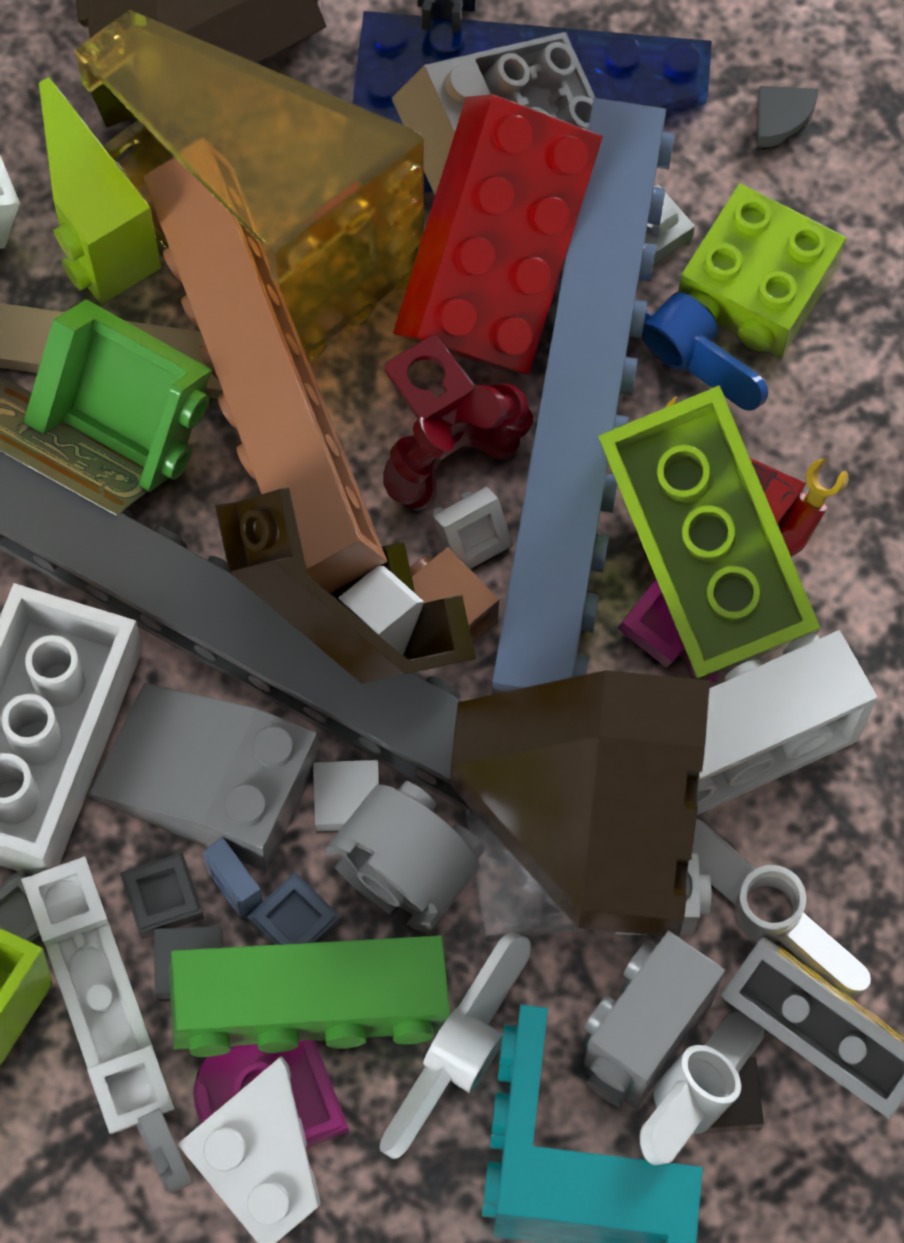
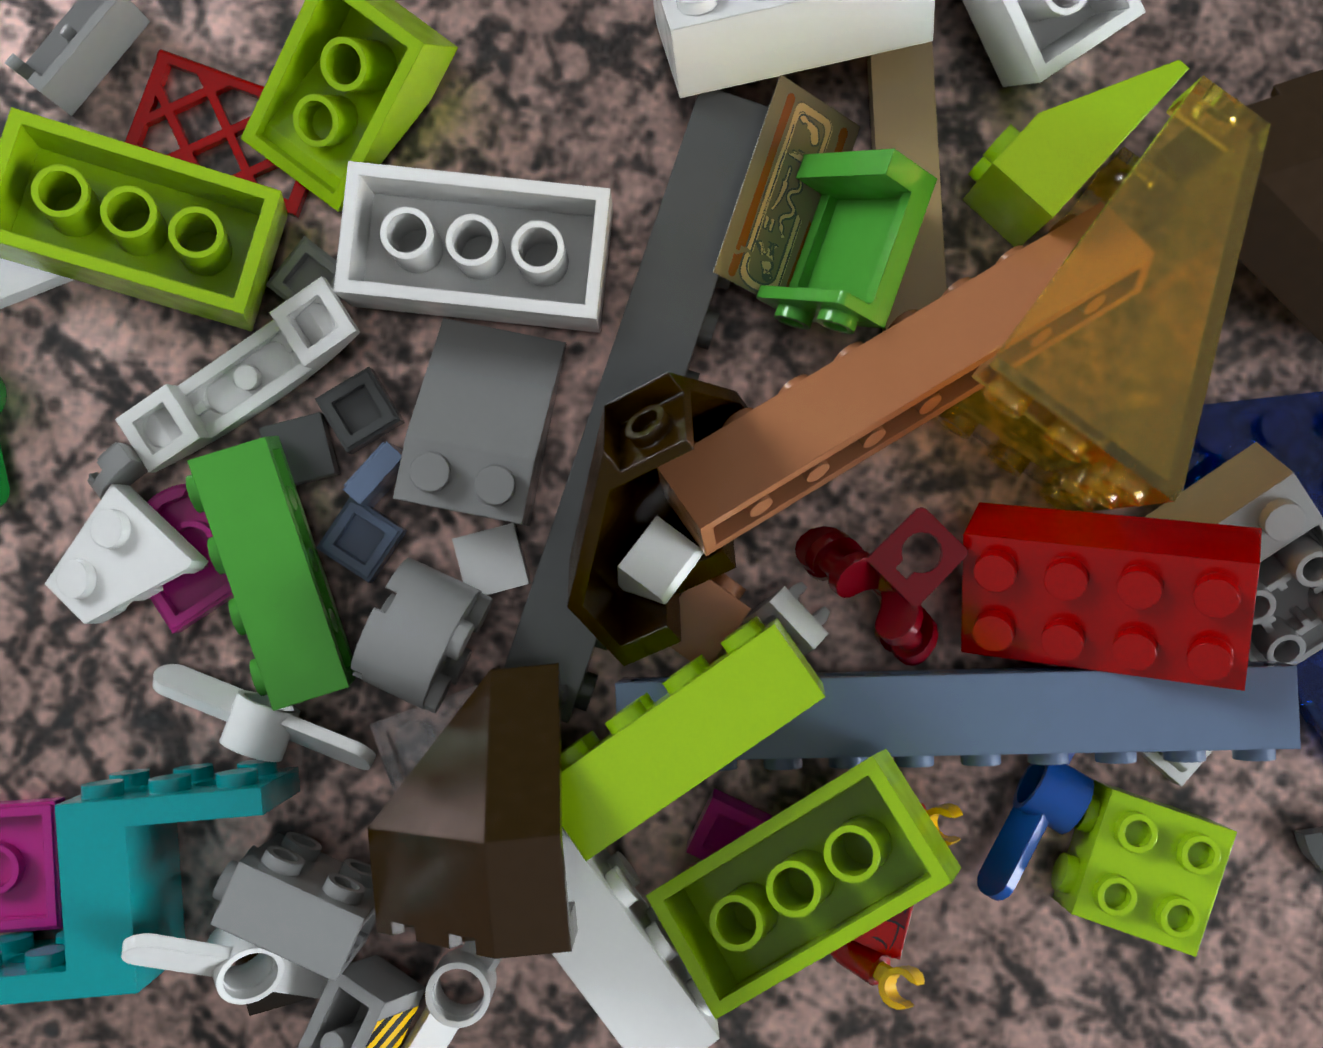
camera: 80 degrees right, 20 degrees up
none -> lime brick [561,616,825,861]

